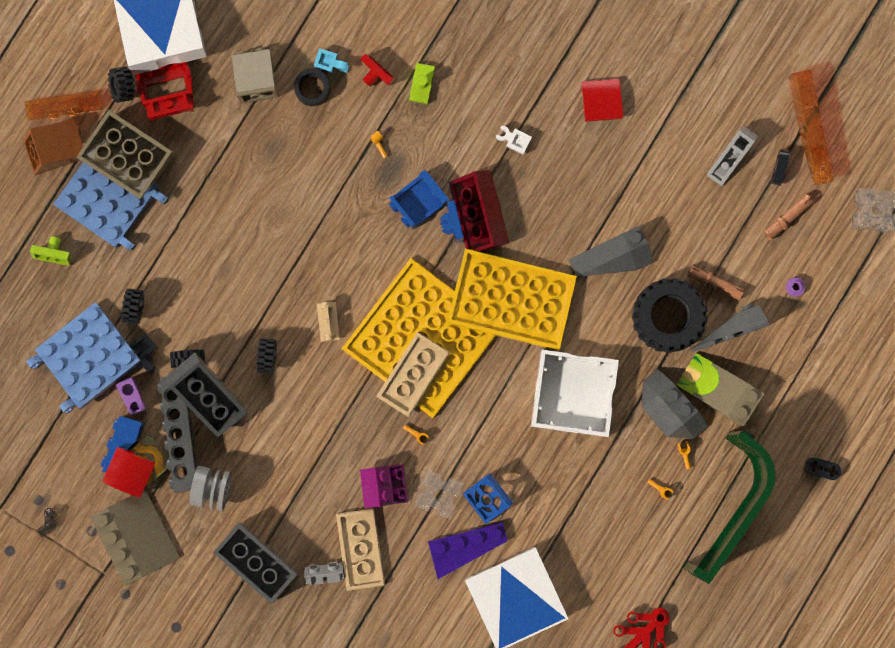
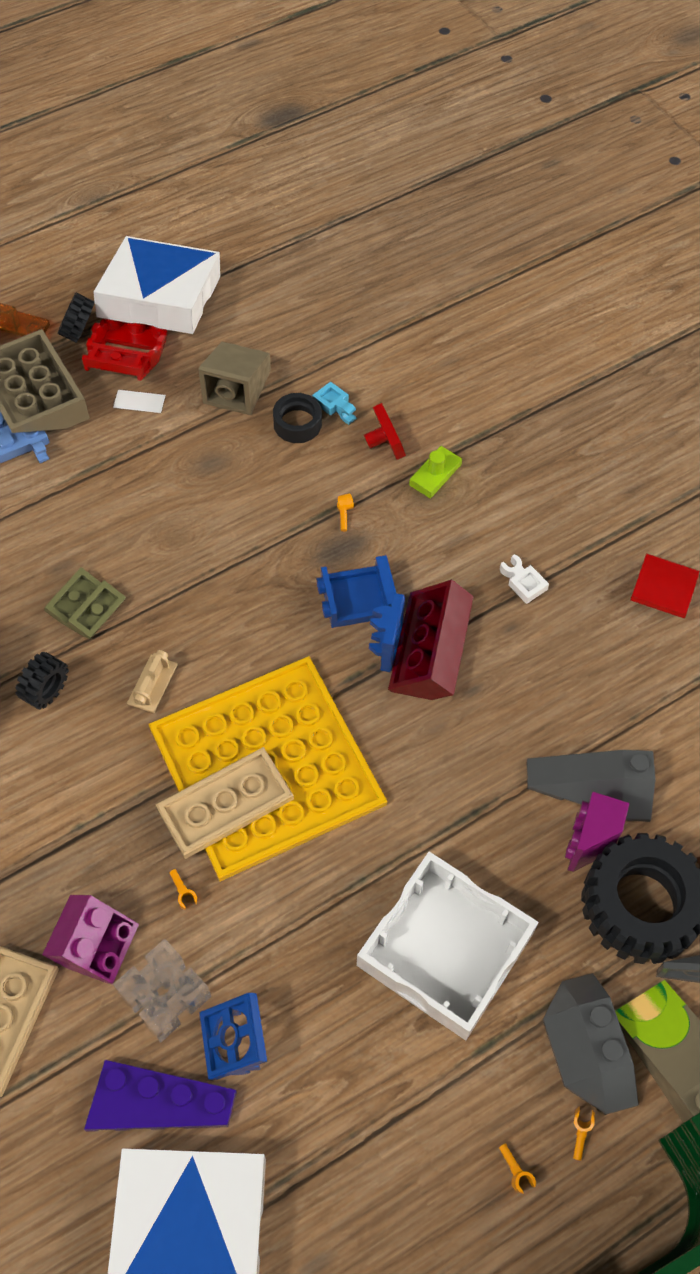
camera: 25 degrees right, 25 degrees down
yellow plate [447,249,577,351] -> none
none -> olive slope [44,567,126,639]
none -> white sticker [113,390,165,413]
none -> magenta slope [565,792,630,872]

